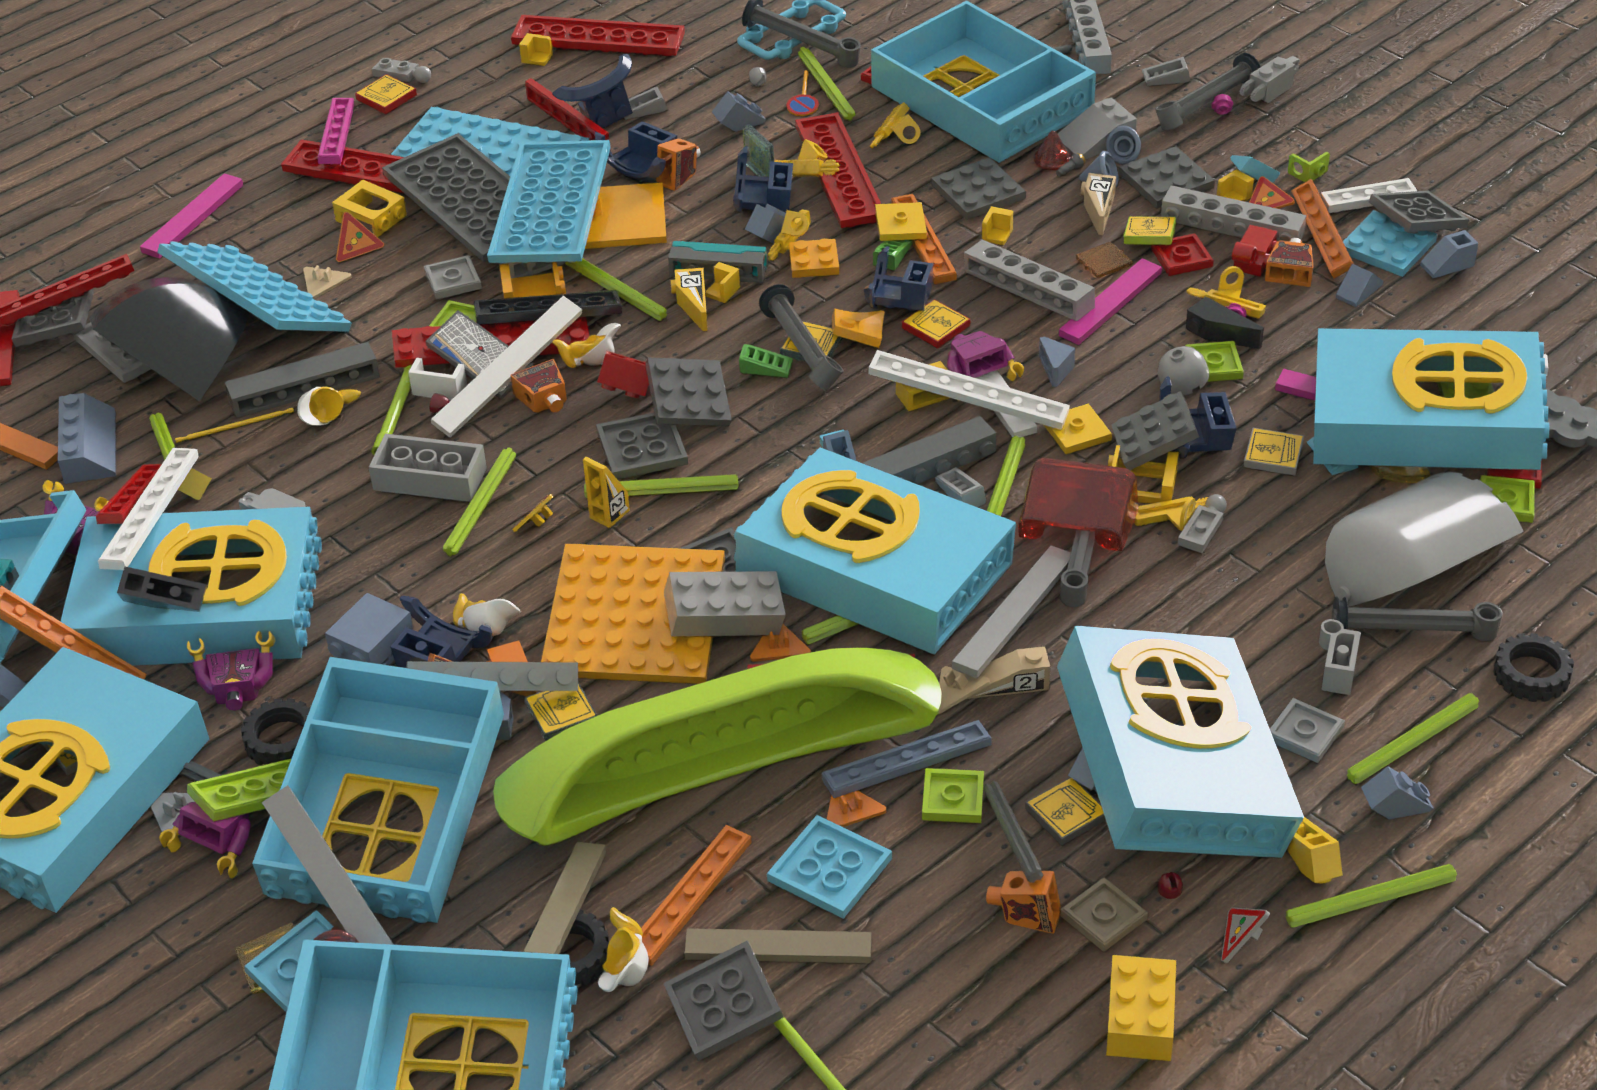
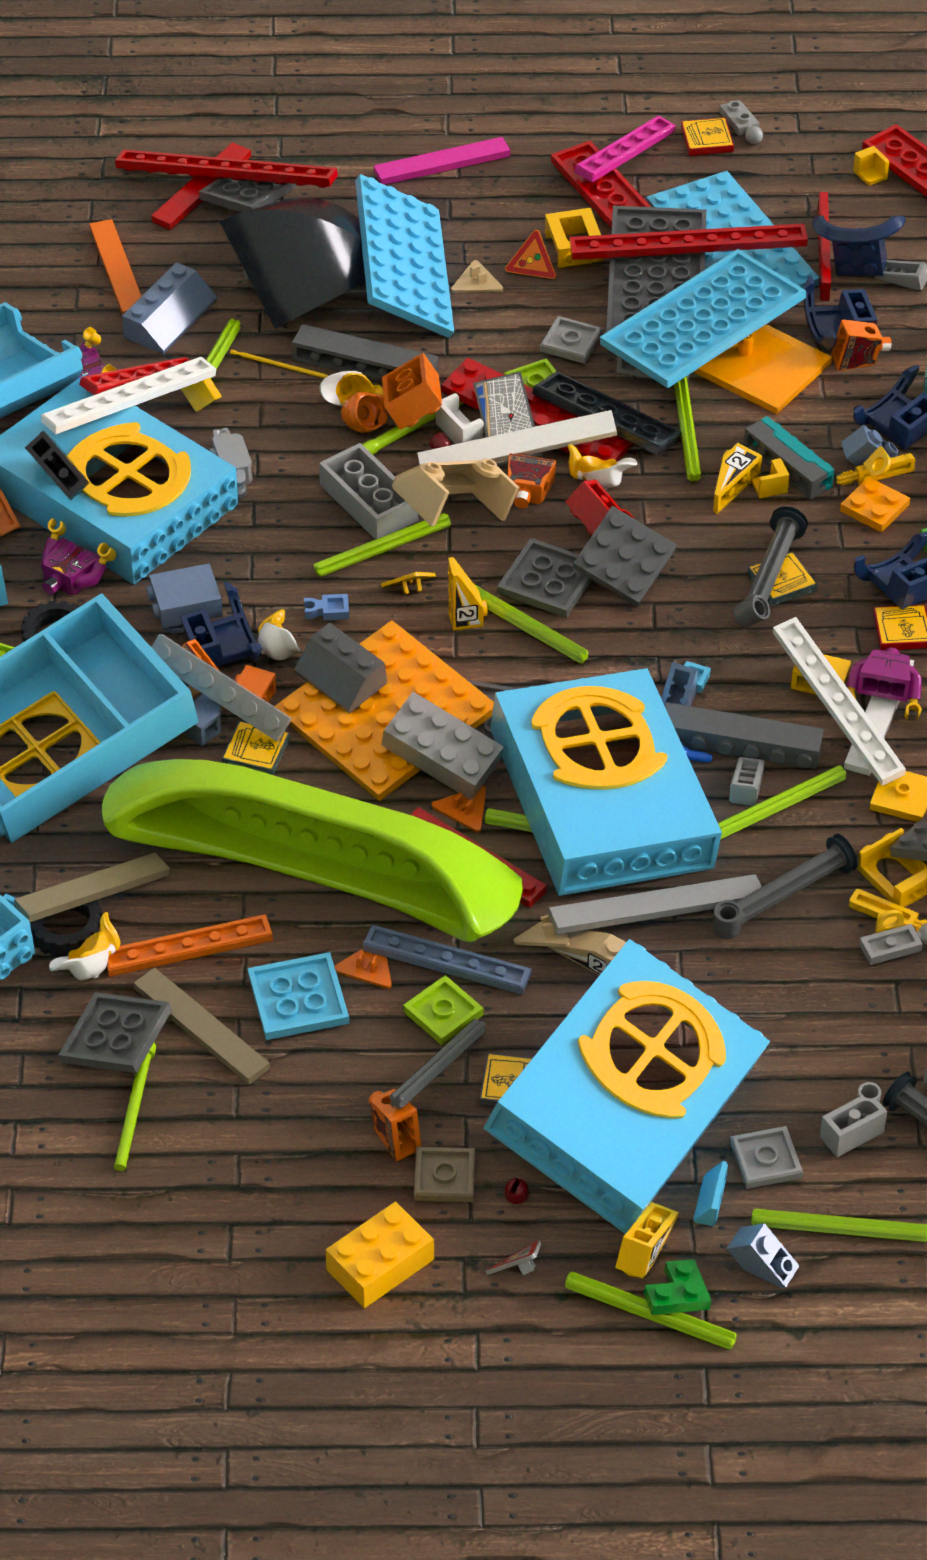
camera: 40 degrees right, 5 degrees up
light orange panel [499,262,566,298] -> none
bright green slope [739,344,793,378] -> none
light orange plate [832,309,885,348] -> none
clear red windscreen [1018,458,1139,551] -> none
none -> dark grey slope [294,622,387,714]
none -> medium blue plate [304,594,349,621]
none -> orange hair [341,392,387,433]
none -> orange brick [382,353,442,430]
none -> tan windscreen [392,458,520,526]
none -> red plate [569,223,808,260]
none -> green plate [644,1259,711,1315]
none -> medium azure slope [693,1161,728,1226]

